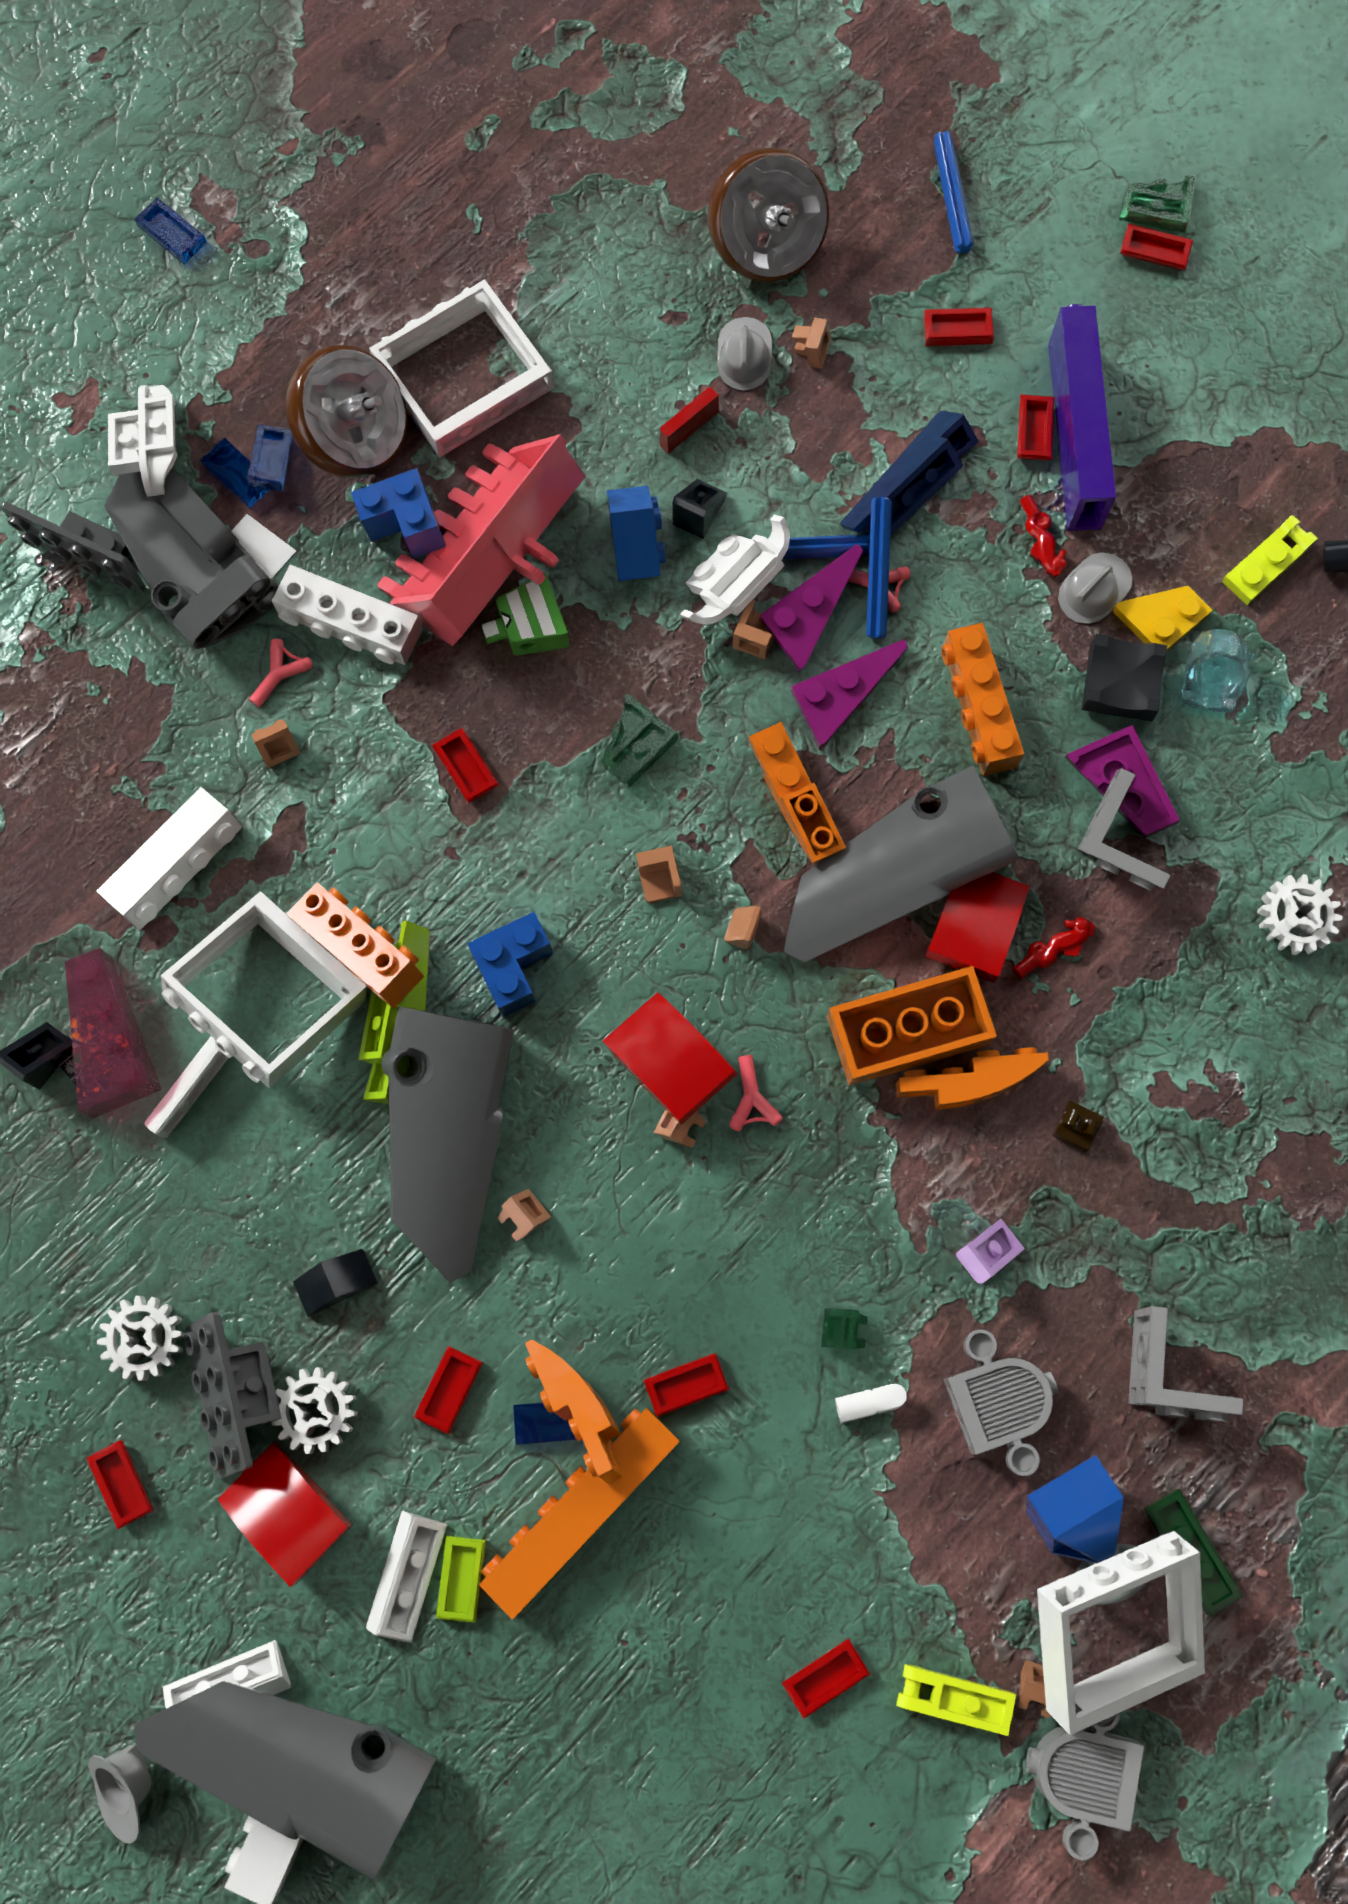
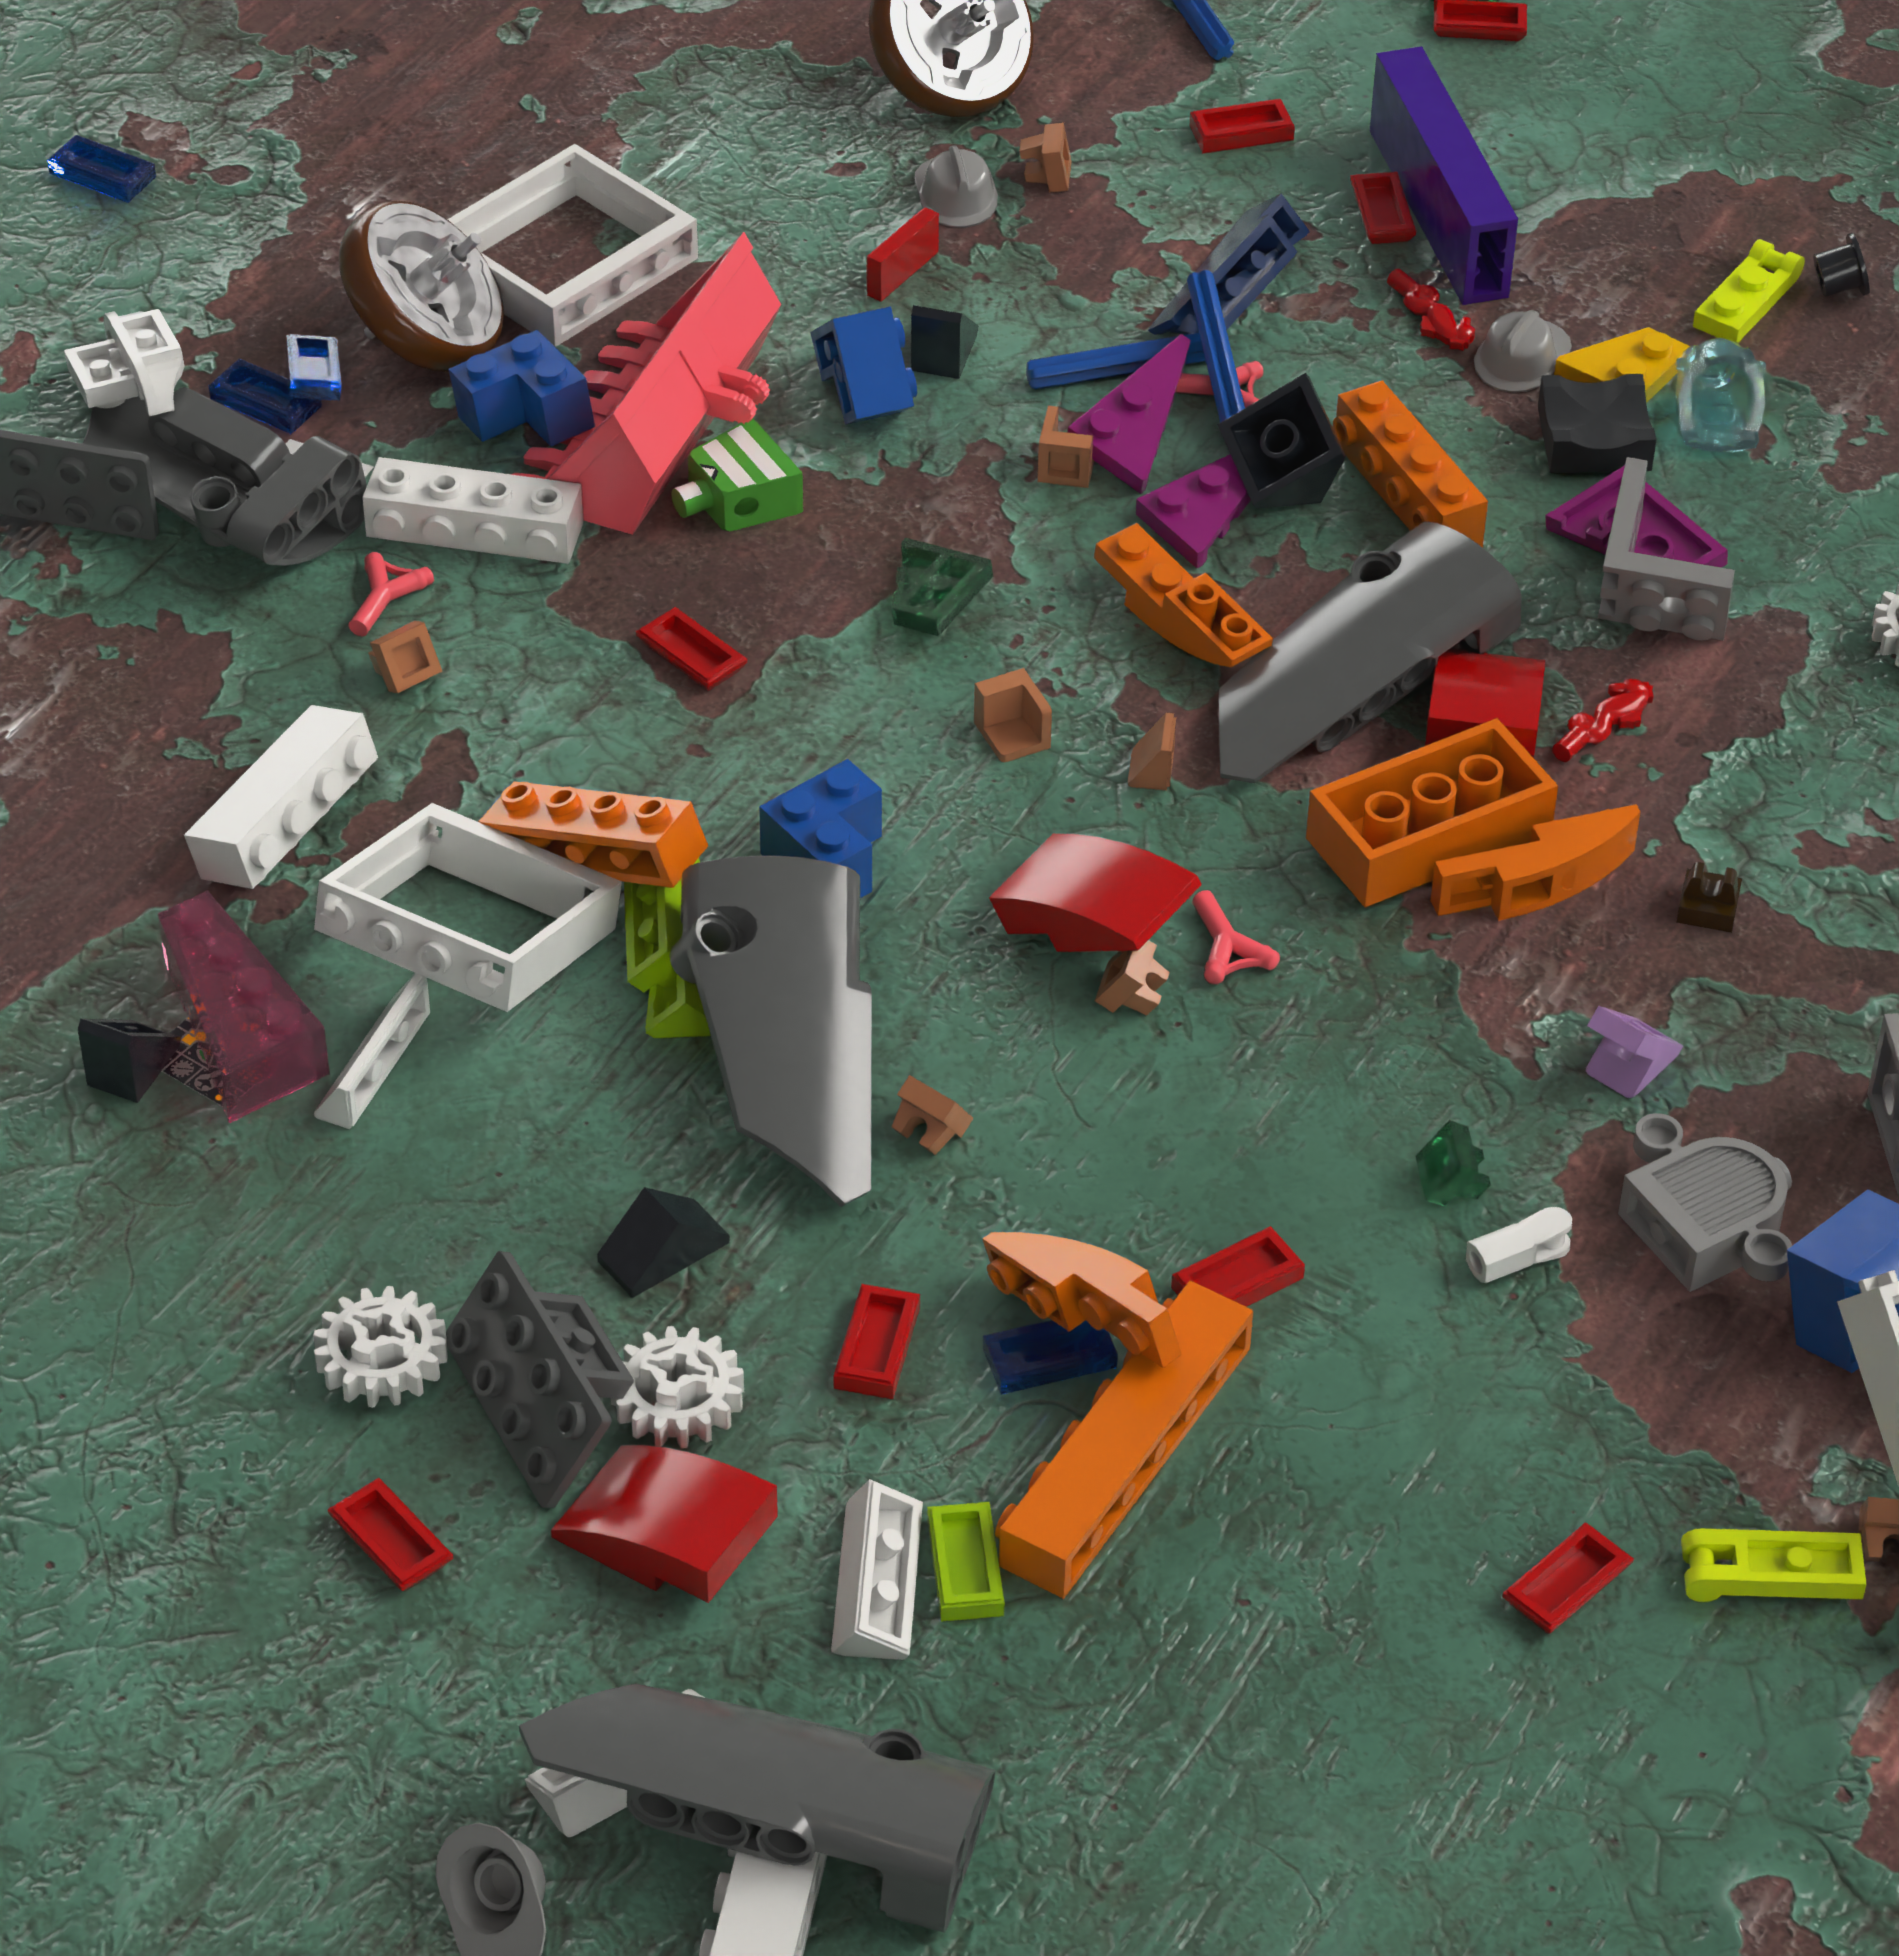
camera: 15 degrees left, 30 degrees down
white plate [680,515,790,625] -> none
none -> black slope [1217,373,1346,509]

